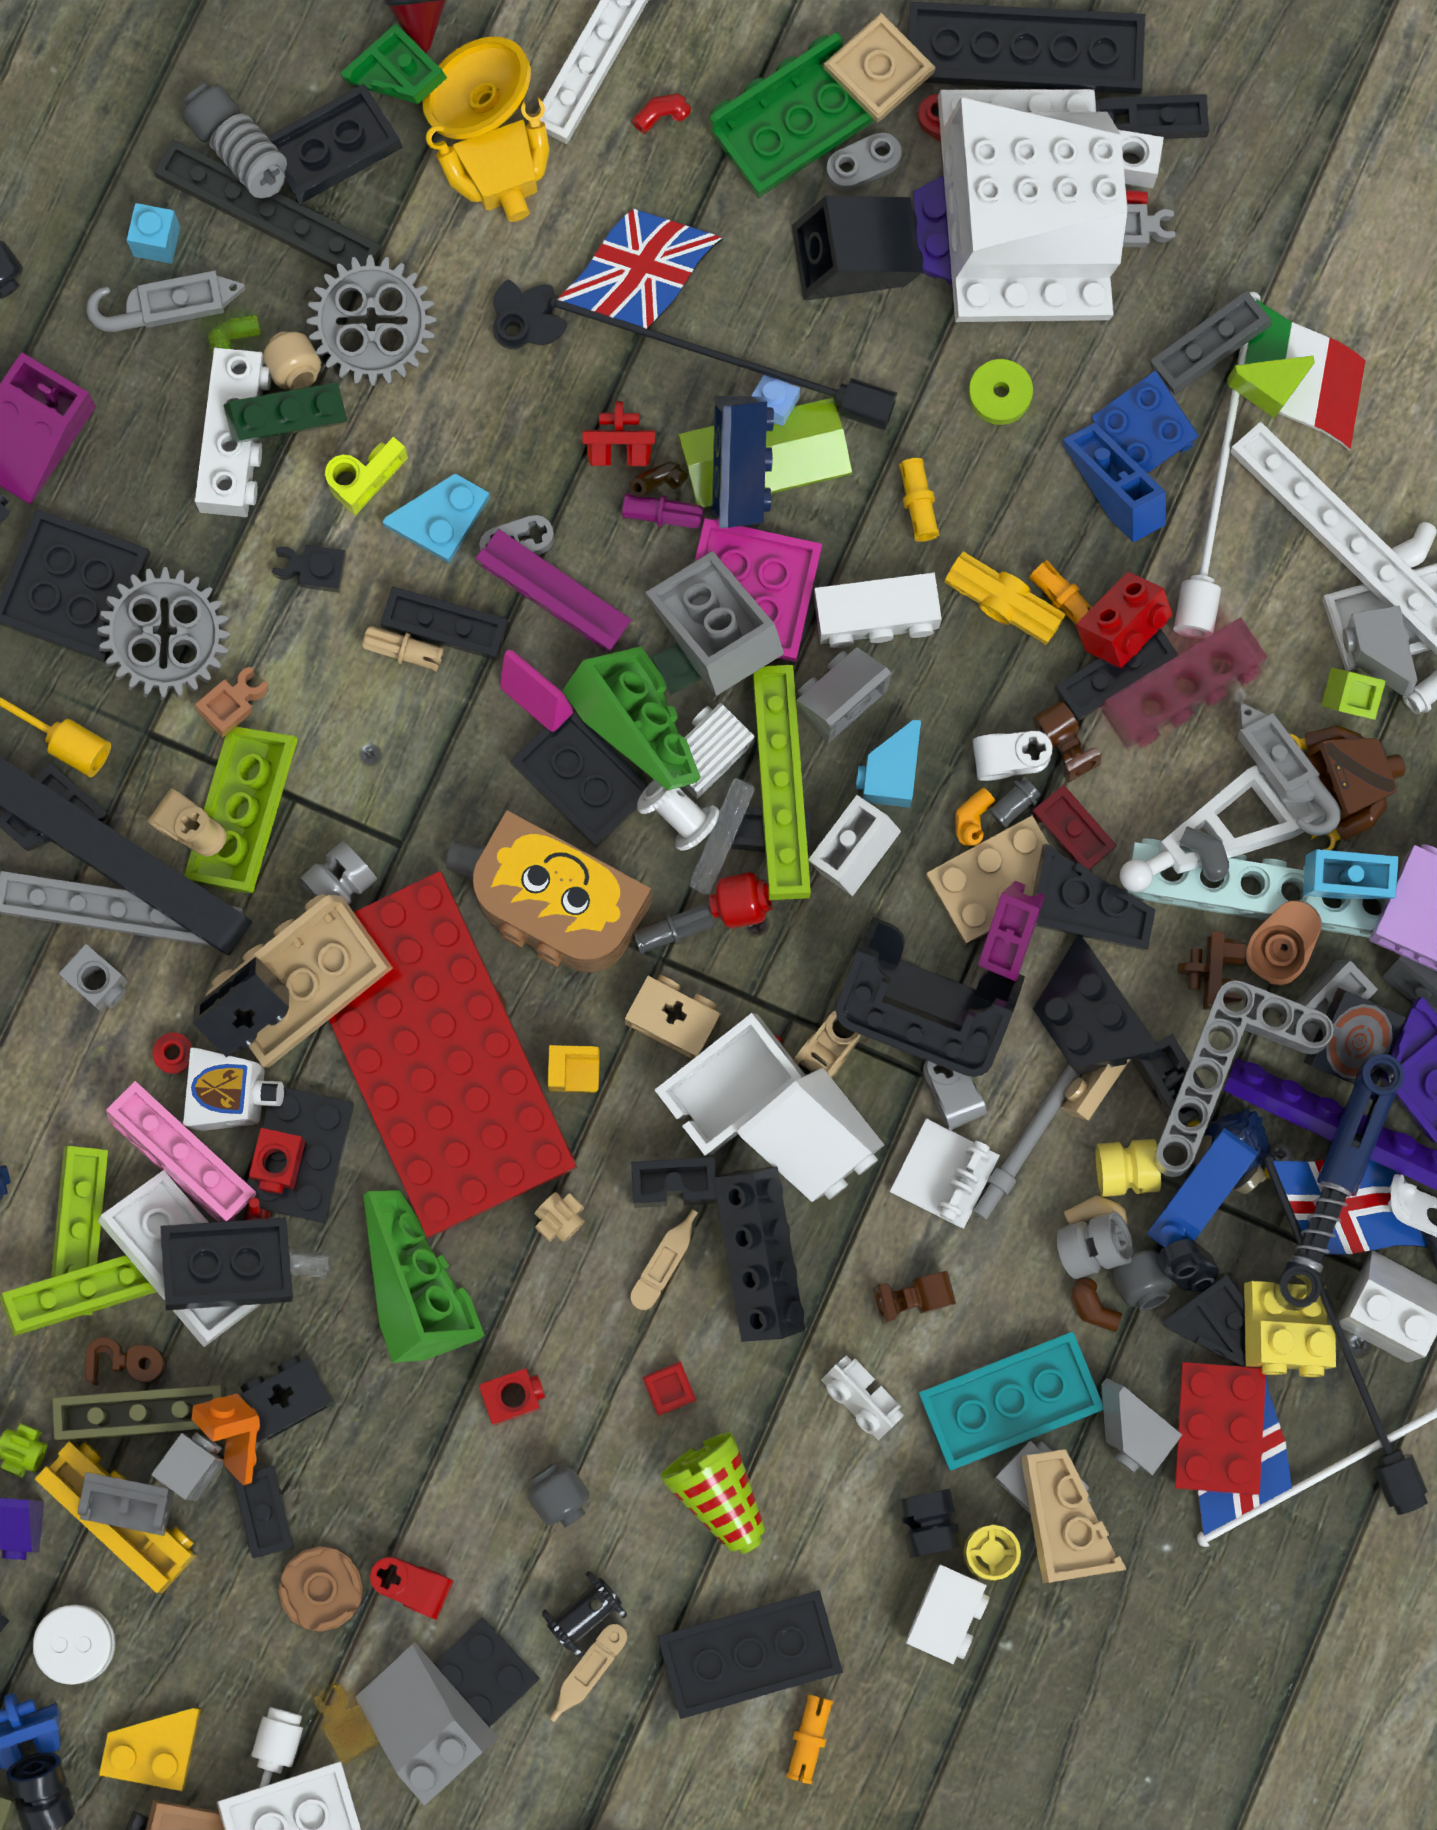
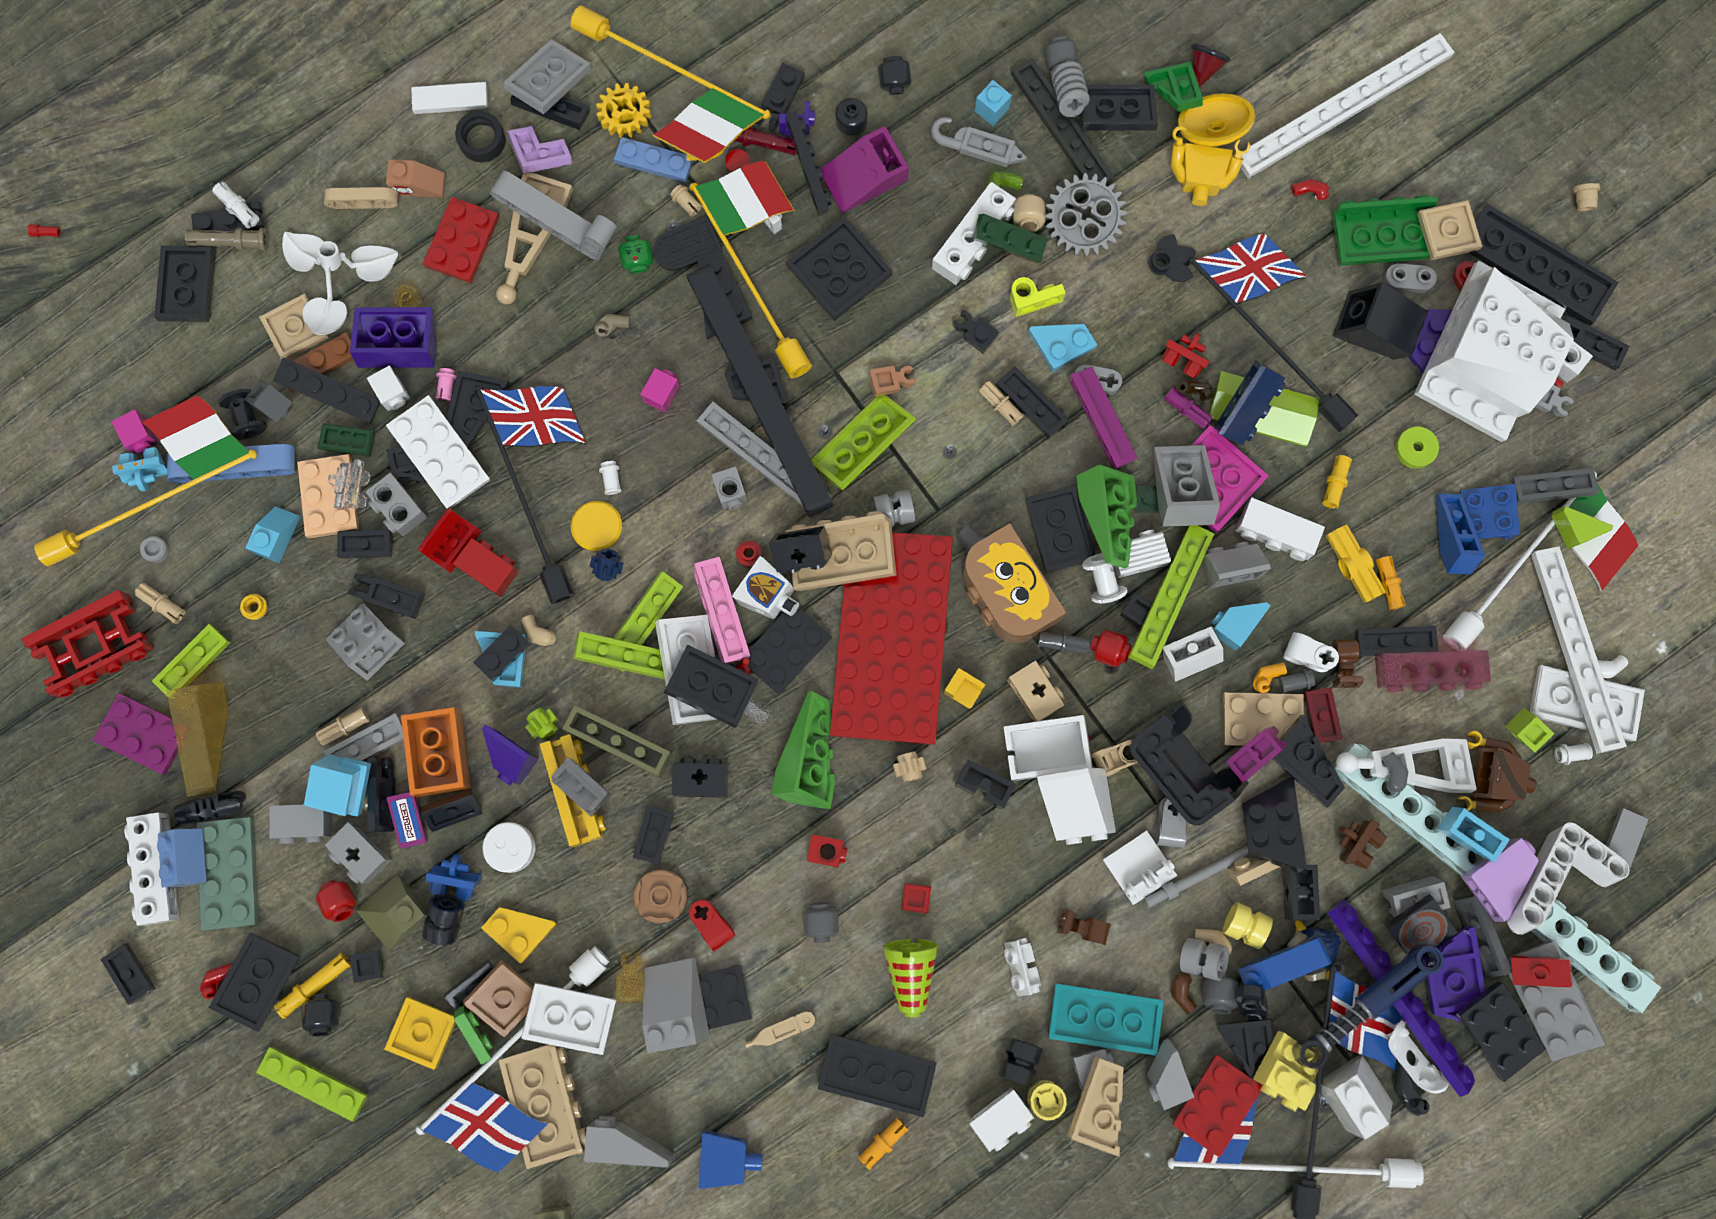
camera: 30 degrees right, 0 degrees up
reddish brown leg [85,1337,167,1386] -> none
light grey gear [97,567,230,700] -> none
tan piece [147,788,227,857] -> none
light grey brick [151,1432,224,1501] -> none
orange bracket [192,1393,260,1485] -> none
red brick [249,1128,306,1194] -> none
dark pink slope [500,650,573,732] -> none
black hose [542,1571,627,1657] -> none
tan piece [630,1209,698,1311] -> none
clear axle [689,779,755,894] -> none
black brick [713,1166,806,1342] -> none
light blue plate [752,375,800,426] -> none
red brick [1076,571,1173,668] -> none
light grey beam [1154,980,1334,1177] -> none
light grey plate [1237,703,1341,836] -> none
nougat cap [1246,900,1322,985] -> none
light grey slope [1343,605,1418,696] -> none

